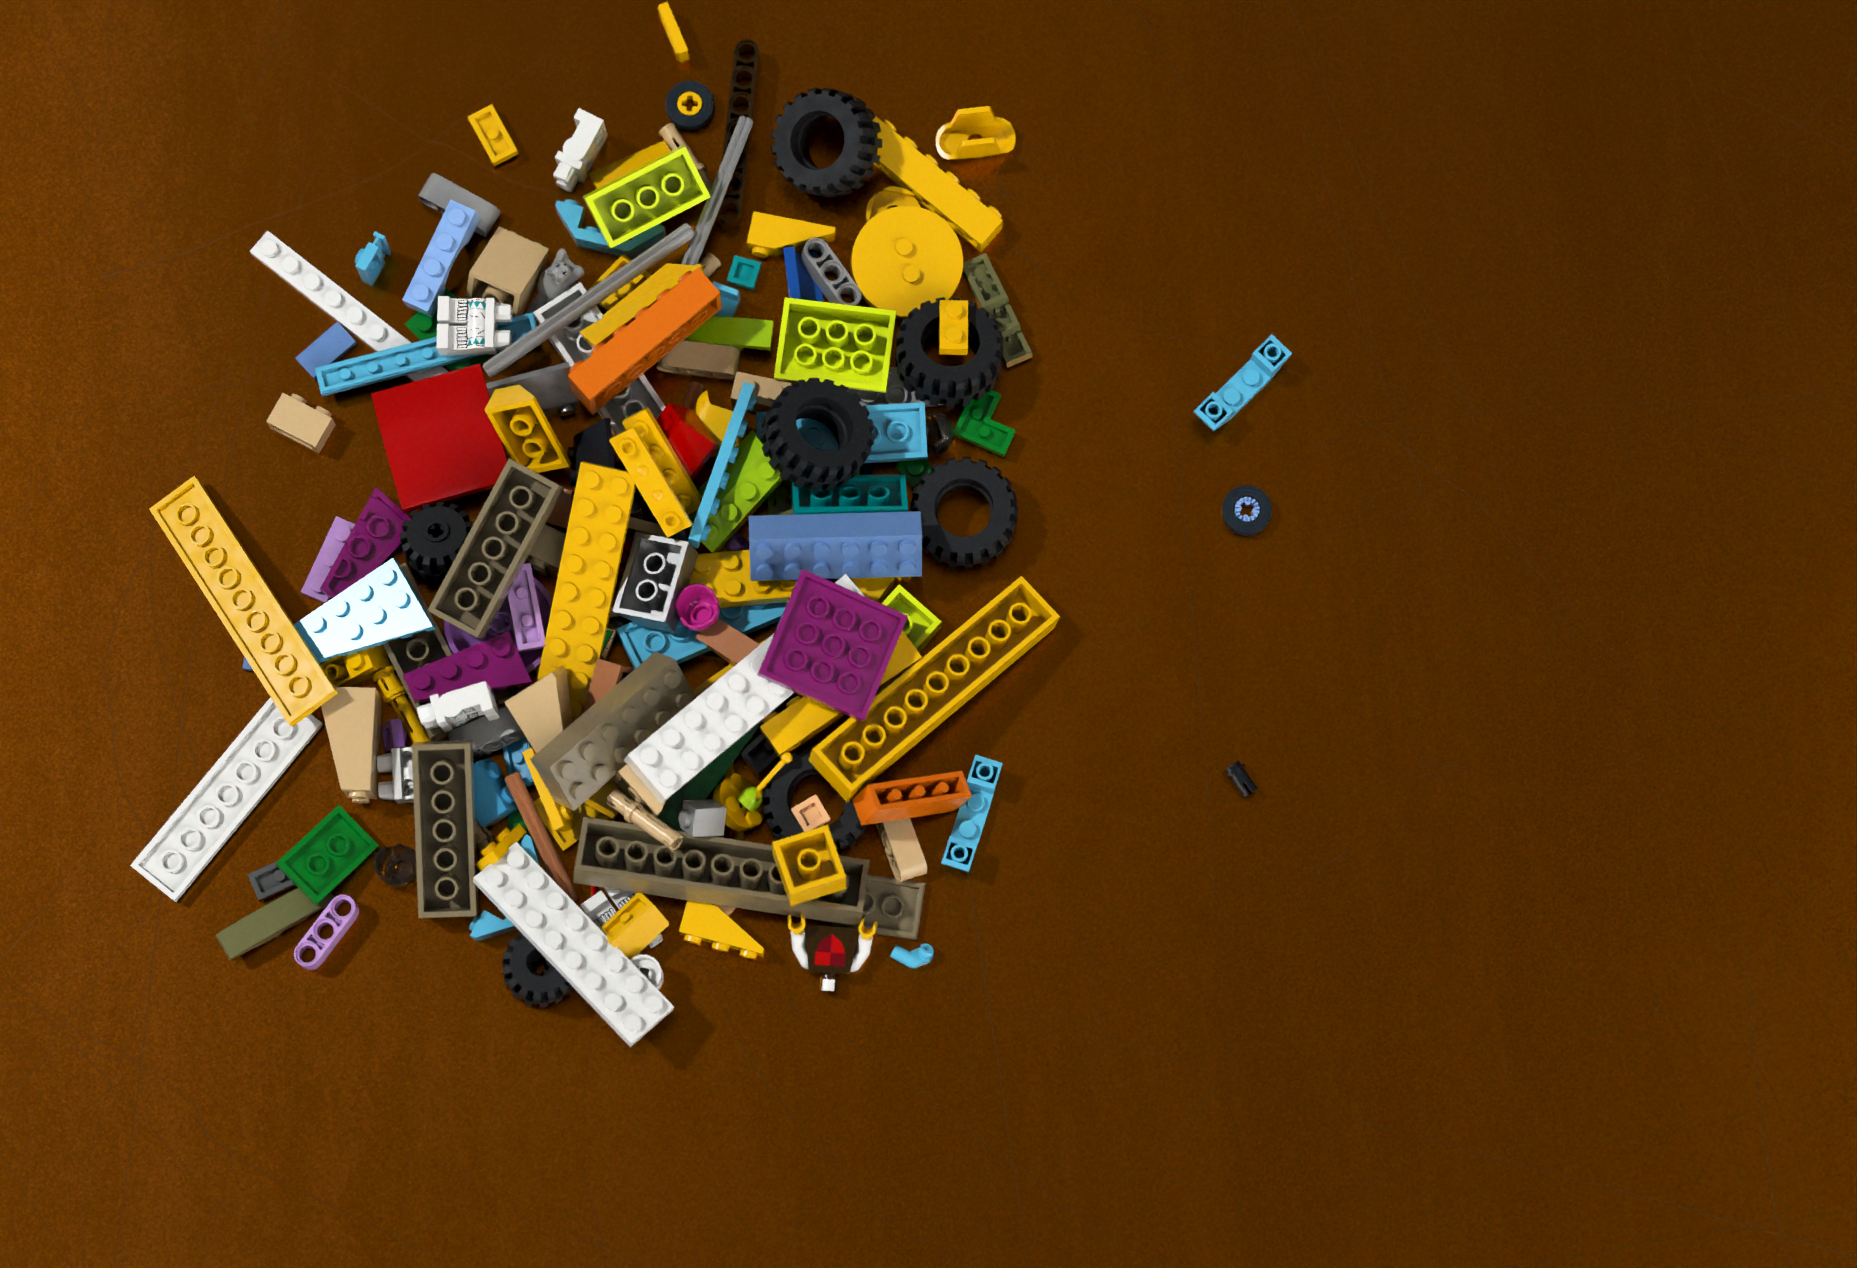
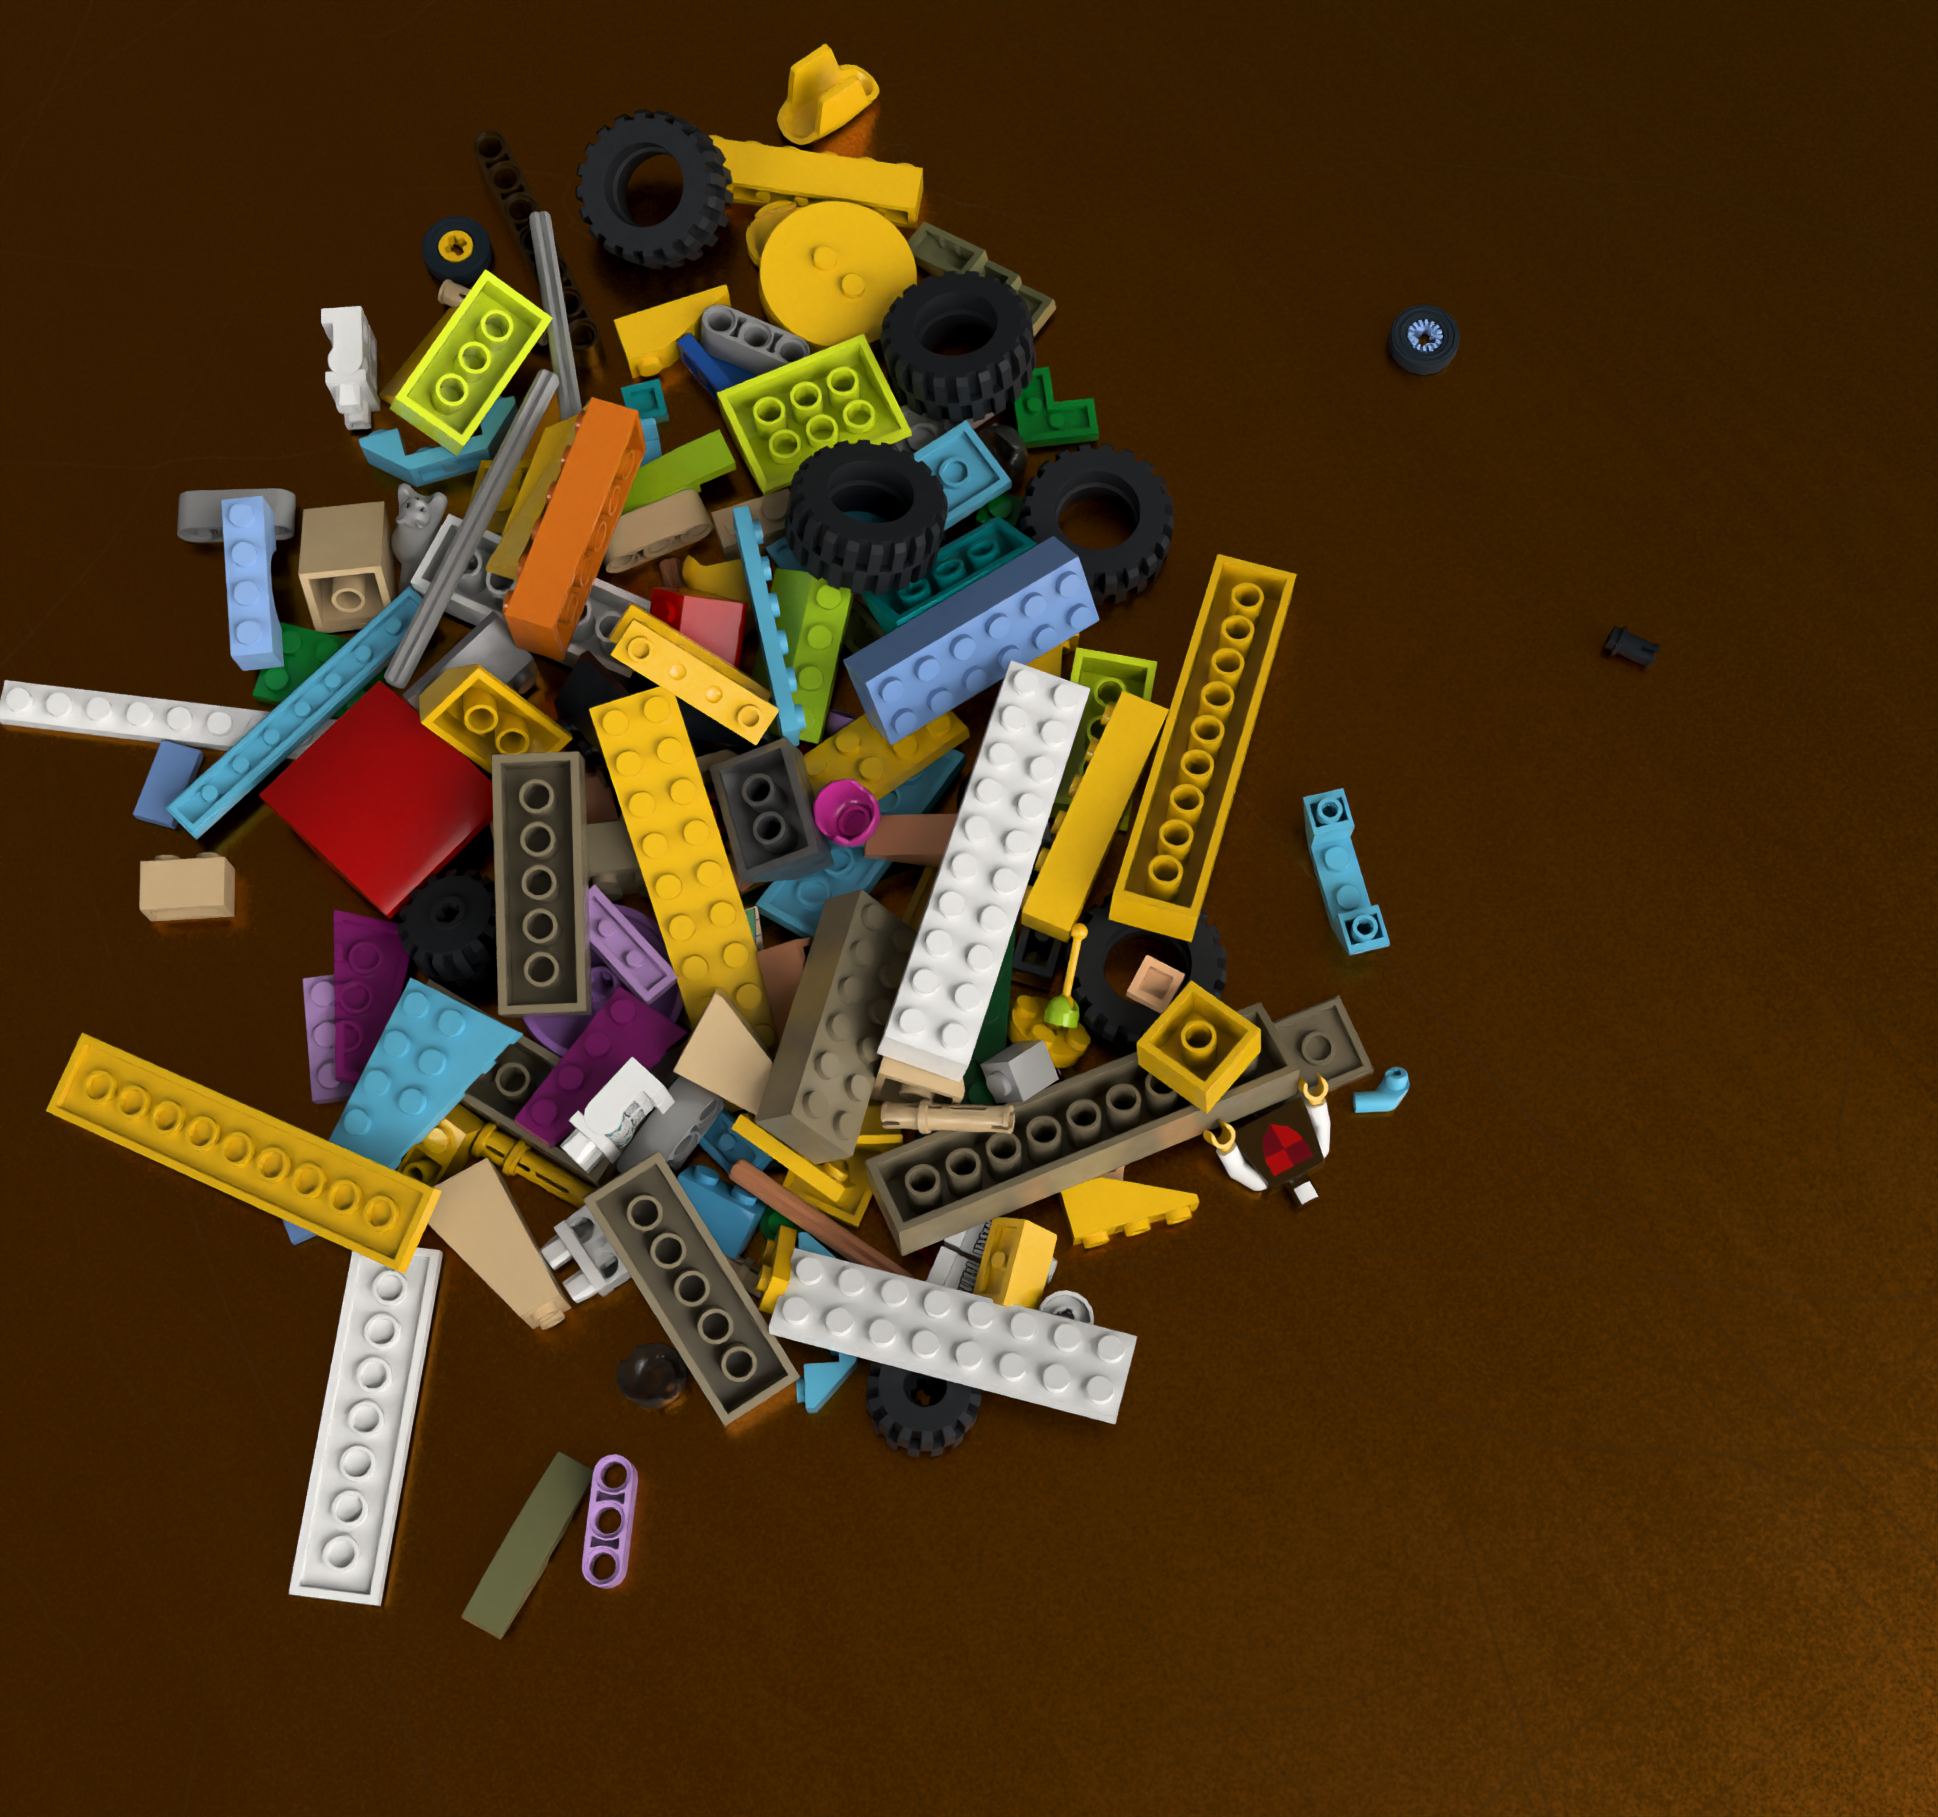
camera: 30 degrees left, 5 degrees down
dark grey plate [247,860,296,902] -> none
green plate [276,805,379,906] -> none
medium azure plate [355,231,392,286] -> none
medium lavender plate [381,719,407,754] -> none
white hips [436,296,513,356] -> none
yellow plate [468,104,518,166] -> none
yellow tile [658,2,689,63] -> none
magenta plate [757,569,908,722] -> none
orange brick [852,771,972,825] -> none
tan beam [875,818,927,882] -> none
yellow plate [939,300,968,355] -> none
medium azure slope [1193,334,1292,432] -> none

